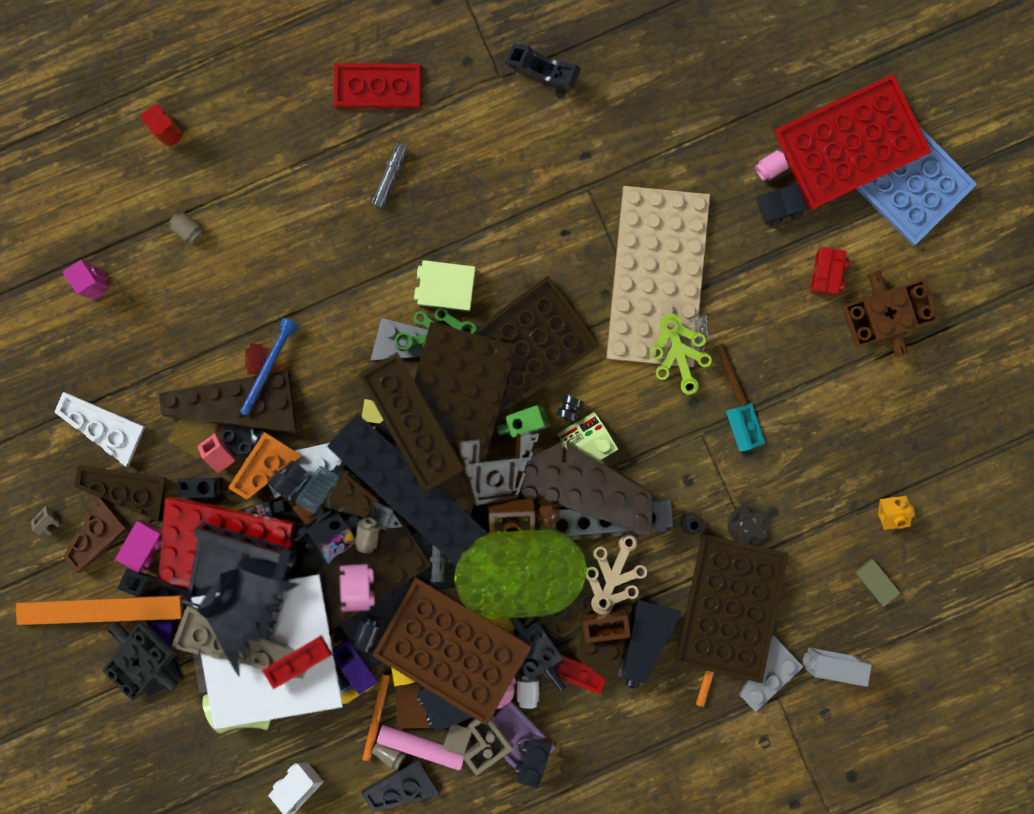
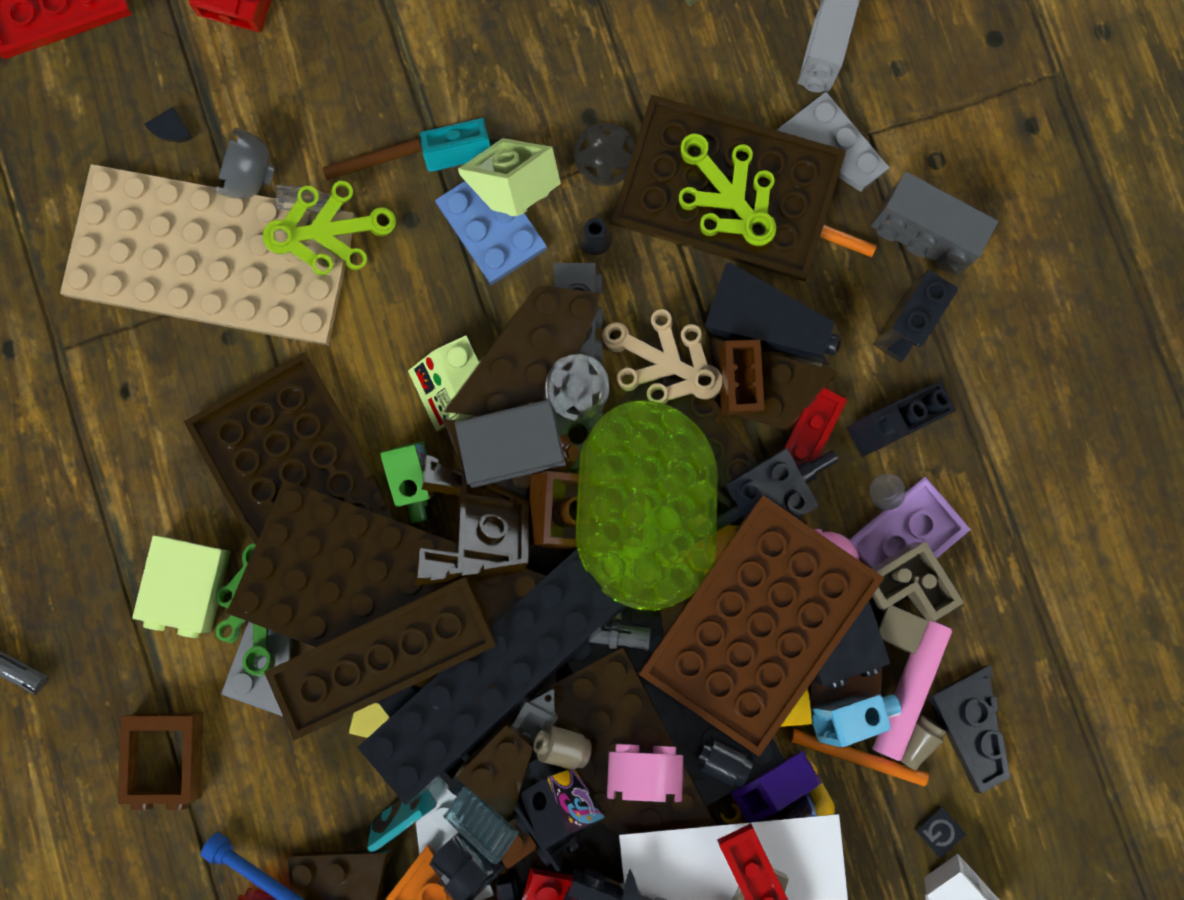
camera: 85 degrees left, 5 degrees down
black brick [514,733,552,789] -> none
white brick [517,675,539,708] -> none
black wheel [556,394,584,422] -> none
bright pink brick [755,150,788,181] -> none
black brick [756,184,808,226] -> none
none -> reddish brown window [118,713,203,810]
none -> black tile [144,107,193,143]
none -> dark grey cylinder [216,127,275,199]
none -> teal slope [367,790,438,853]
none -> medium blue plate [435,181,547,285]
none -> dark grey piece [455,399,566,488]
none -> yellowish green slope [458,138,561,216]
none -> clear smoke wheel [545,354,609,421]
none -> lime plant [679,134,776,246]
none -> medium azure torso [811,692,901,747]
none -> black slope [846,381,957,457]
none -> clear tile [869,474,906,510]
none -> dark grey brick [871,172,999,274]
none -> black panel [872,270,958,362]
none -> black tile [914,805,966,858]

